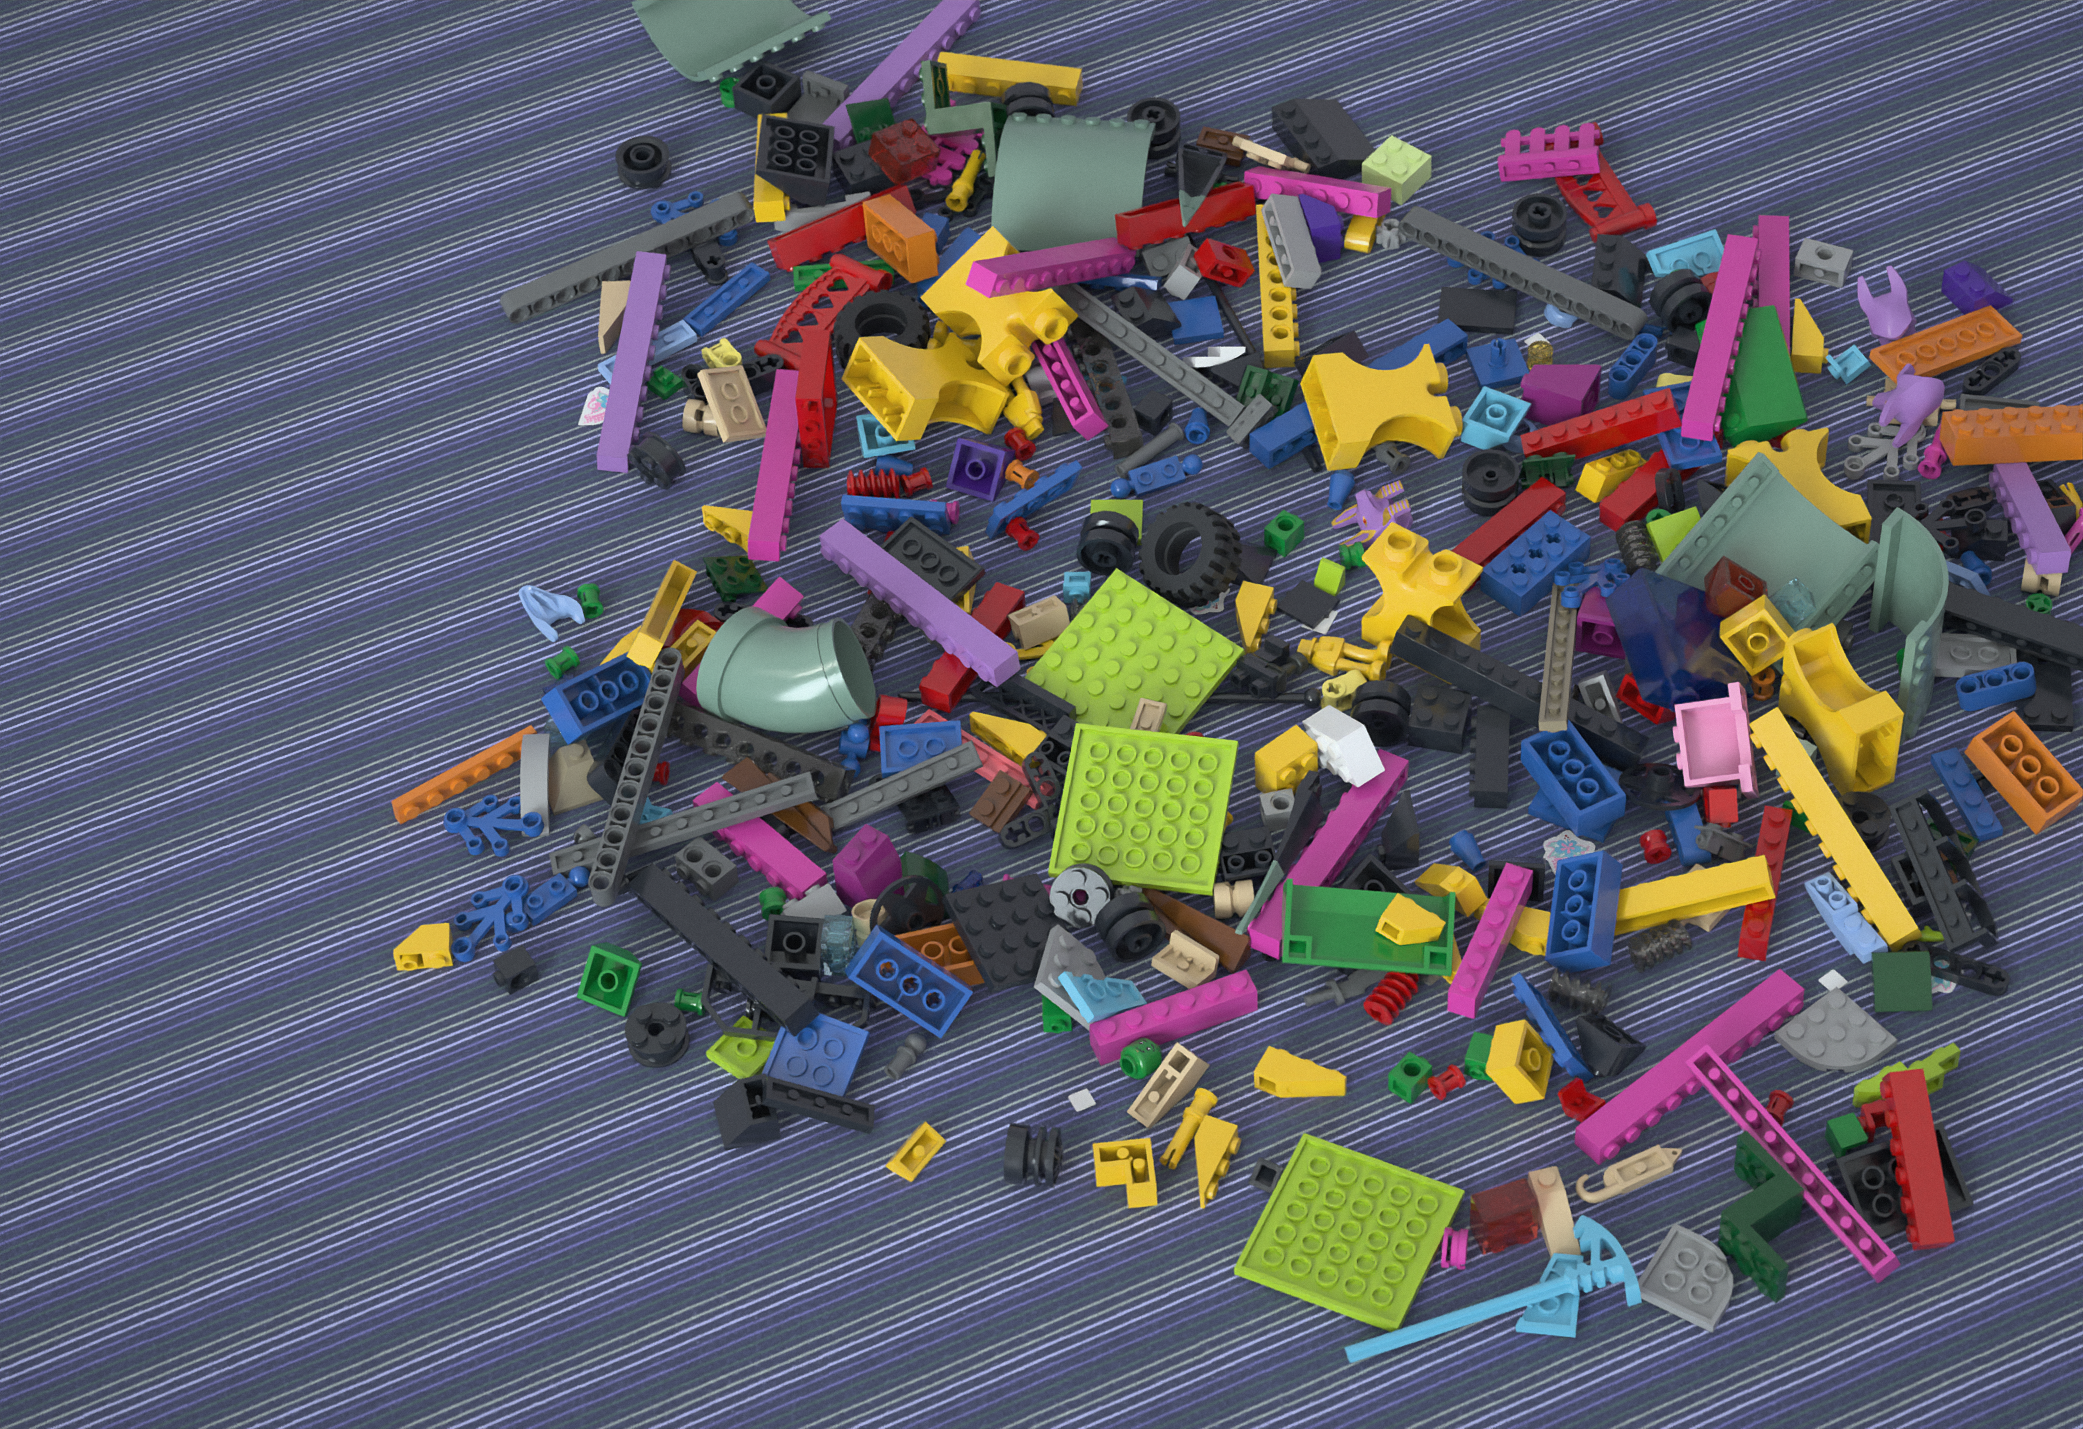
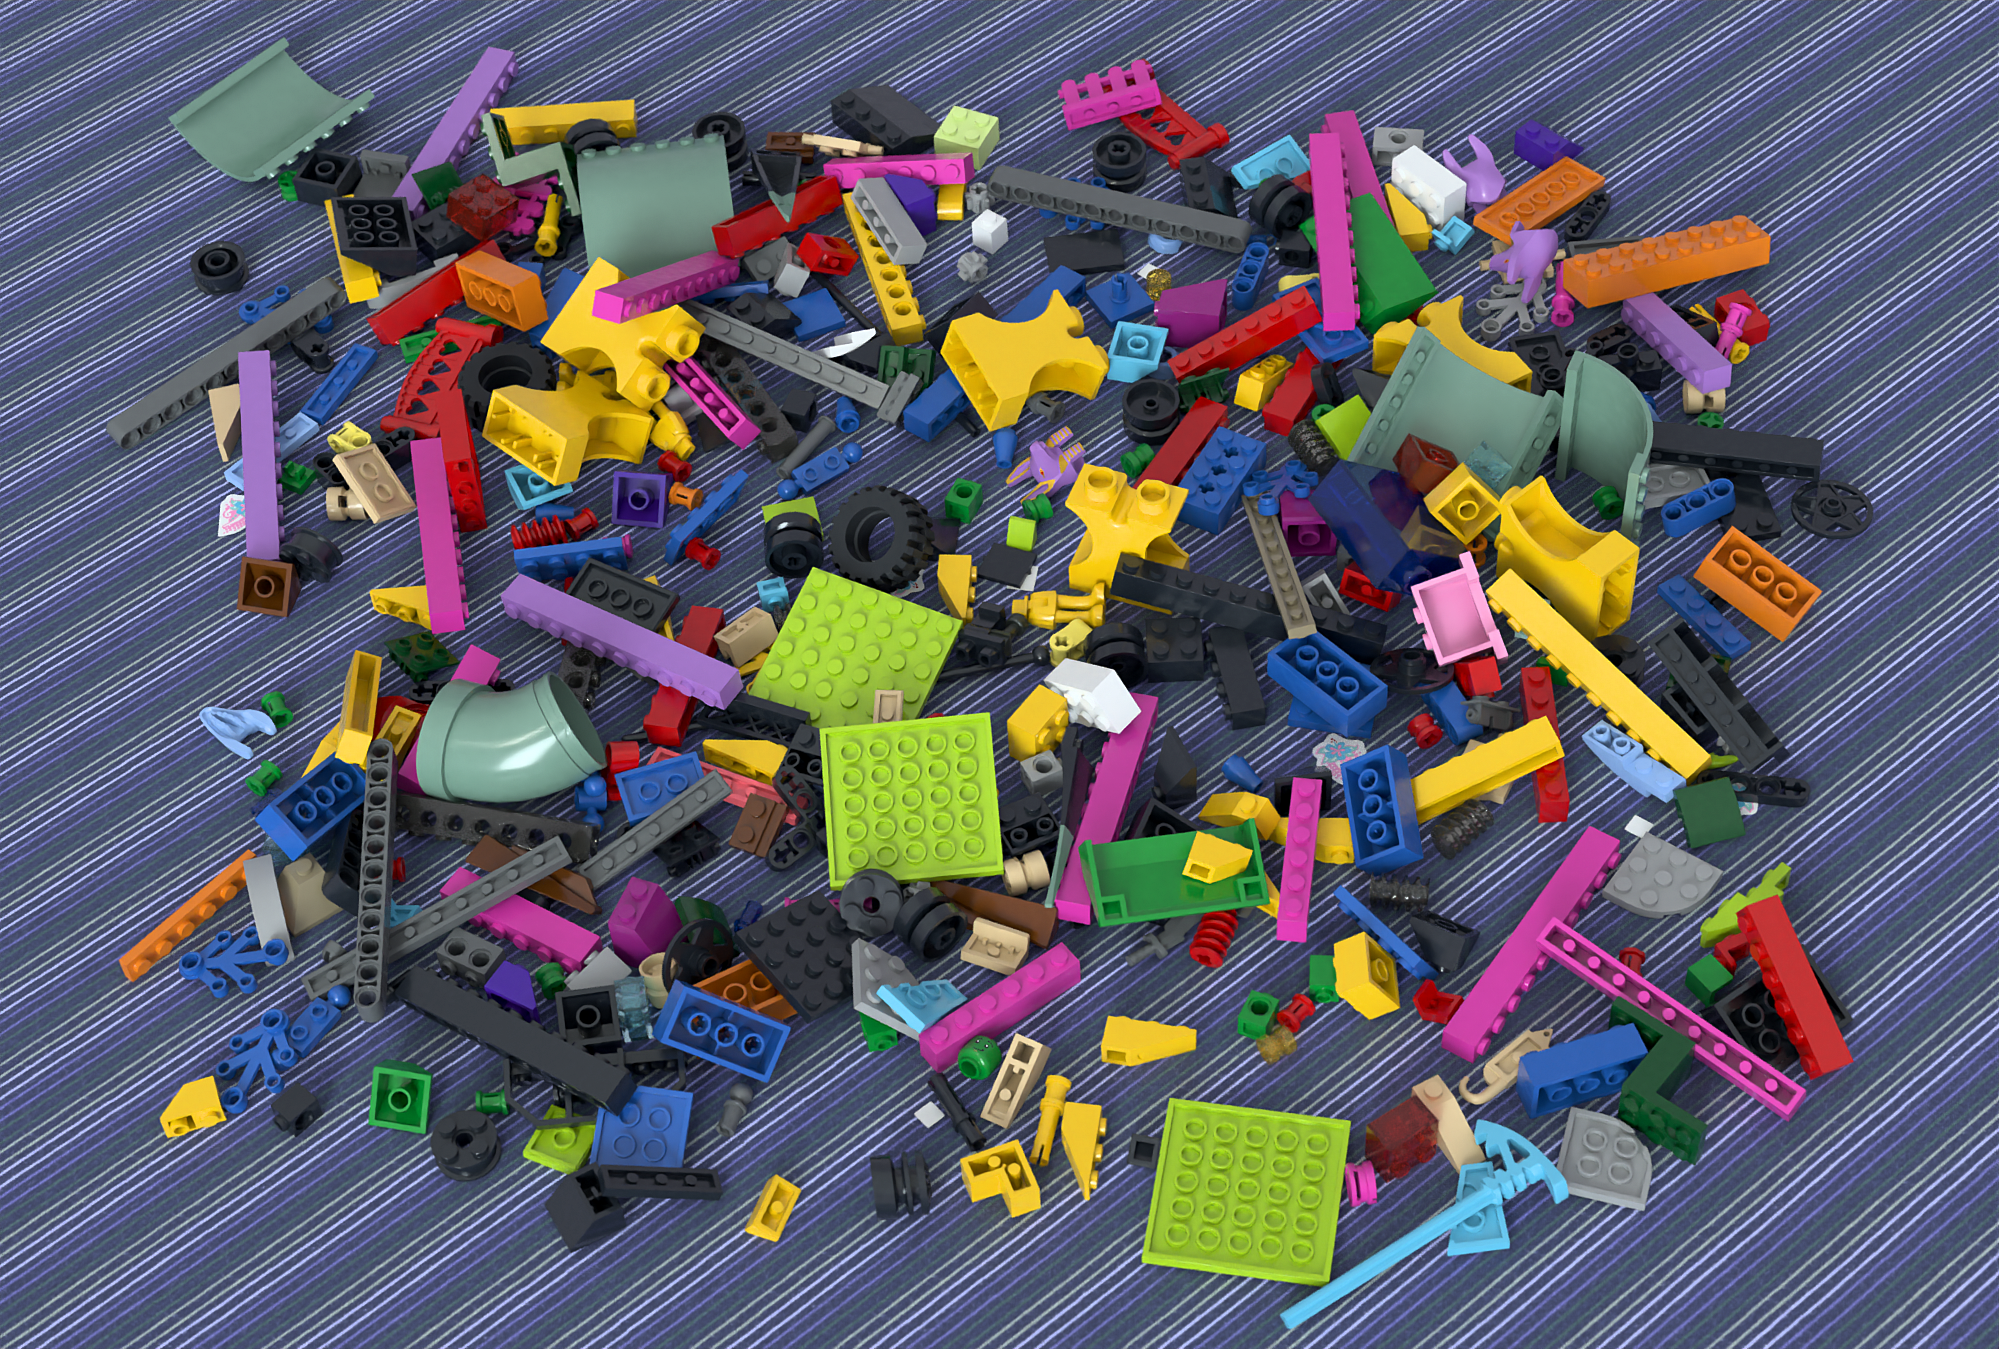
camera: 15 degrees left, 0 degrees up
none -> reddish brown slope [237,556,302,617]
none -> dark purple slope [484,960,542,1025]
none -> black pin [927,1072,987,1152]
none -> light grey gear [957,251,988,283]
none -> white brick [972,209,1008,255]
none -> green wheel [1120,443,1155,478]
none -> clear yellow wheel [1256,1025,1298,1065]
none -> white brick [1391,145,1467,232]
none -> blue brick [1516,1023,1648,1119]

